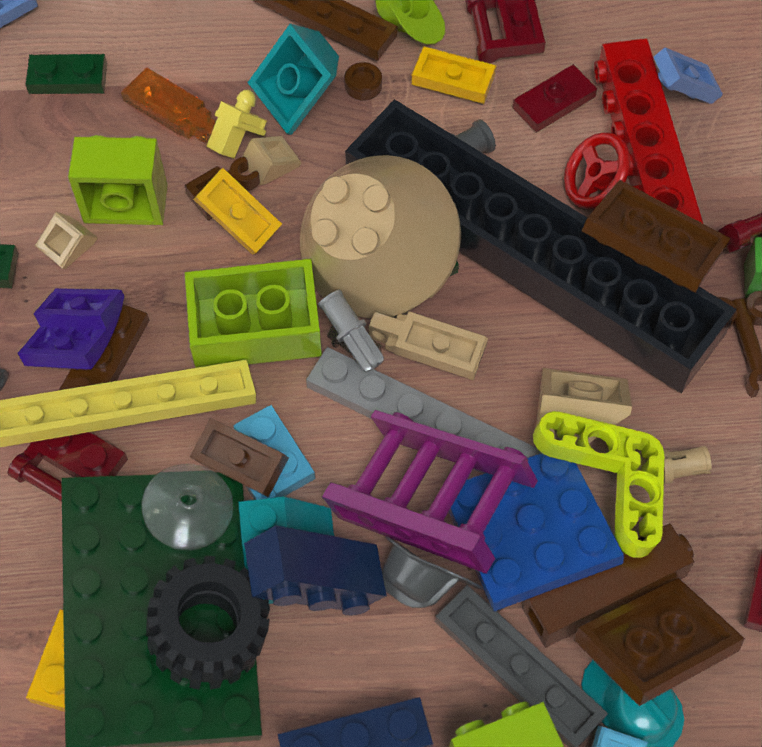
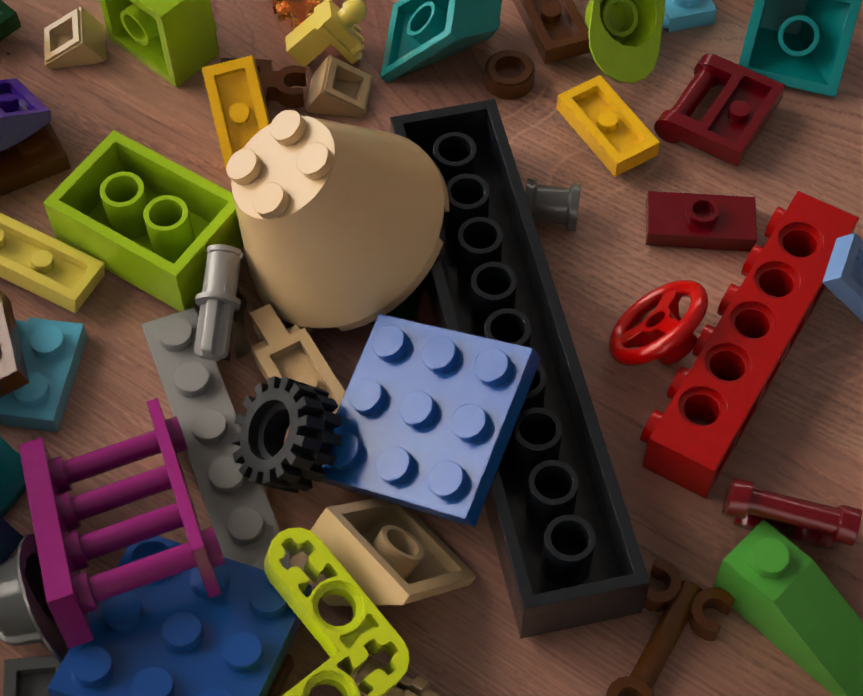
camera: 40 degrees right, 5 degrees down
reddish brown plate [582,180,730,292] -> none
none -> black tyre [232,376,342,493]
none -> plate [321,314,541,527]

